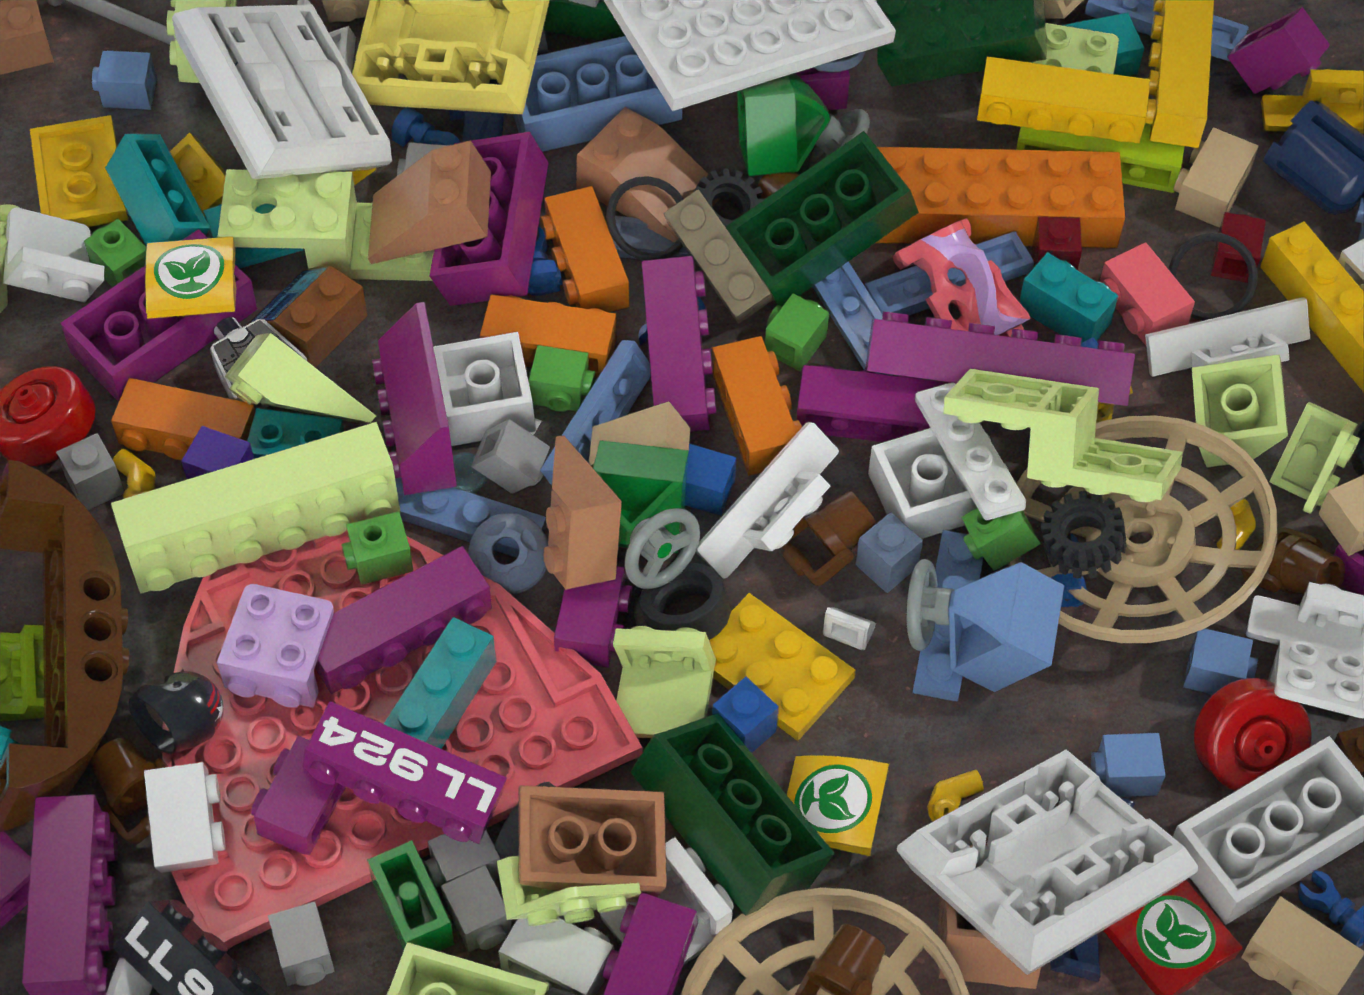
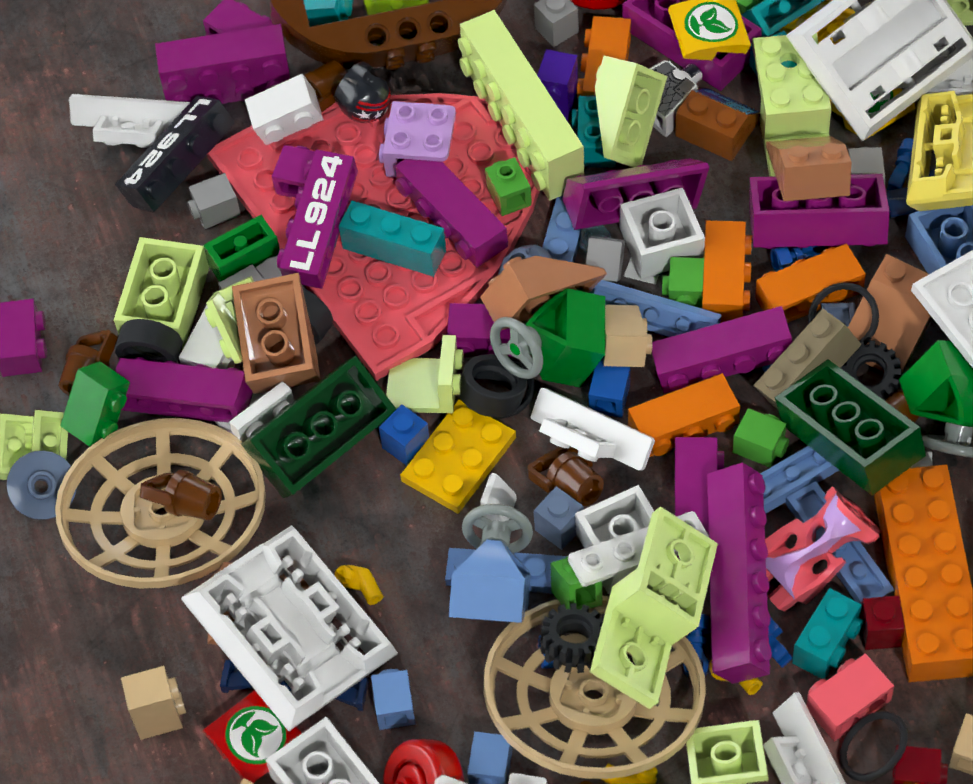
camera: 90 degrees right, 0 degrees up
yellow arm [113,449,156,499] -> none
slope [787,756,889,856] -> none

